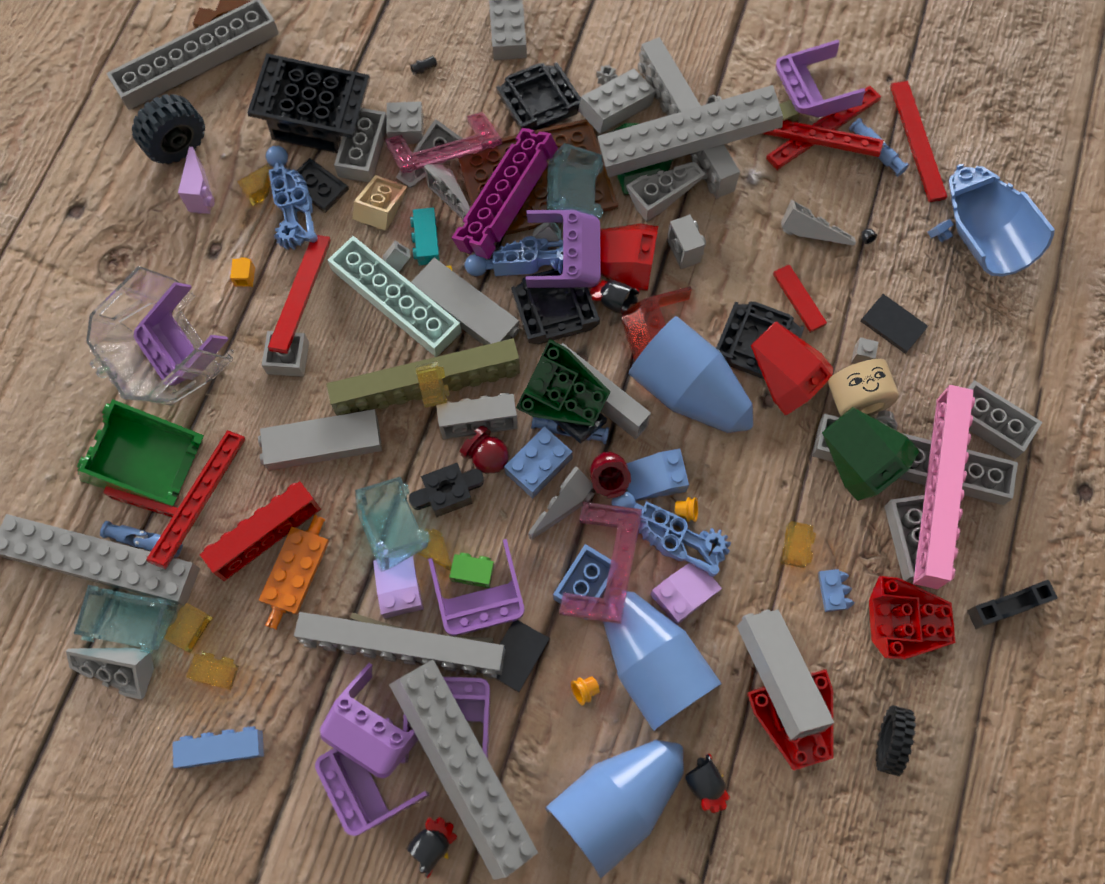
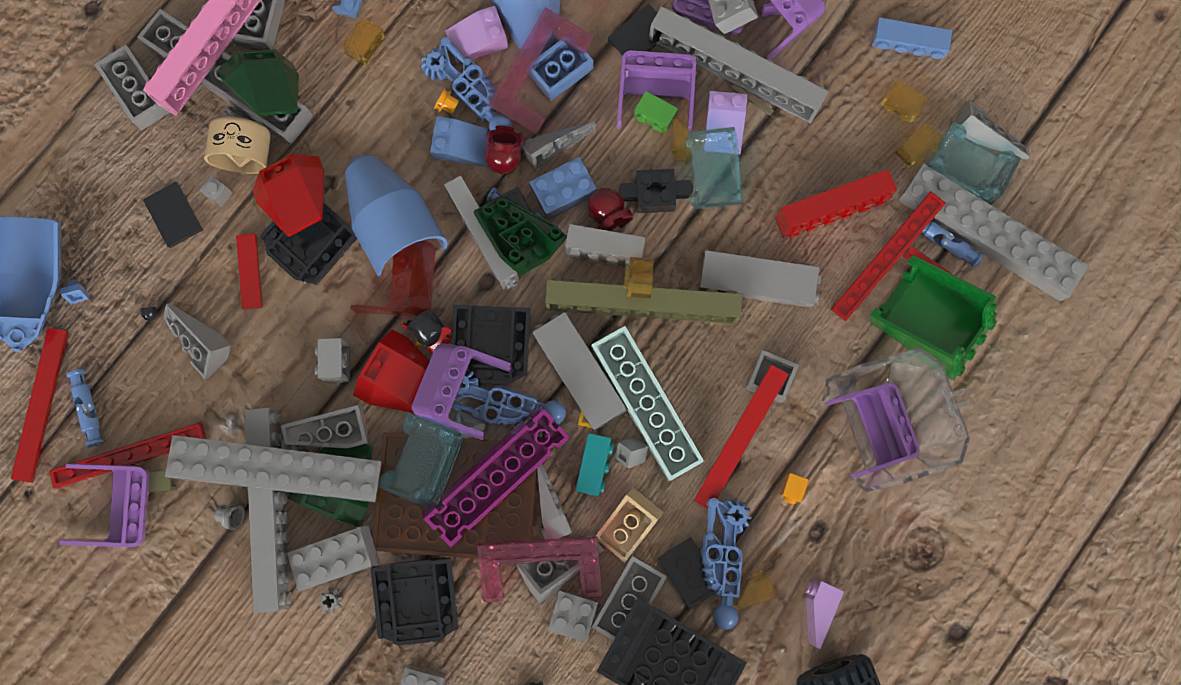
camera: 160 degrees left, 10 degrees up
orange plate [259,515,329,630] -> none
red tile [762,120,884,157] -> none

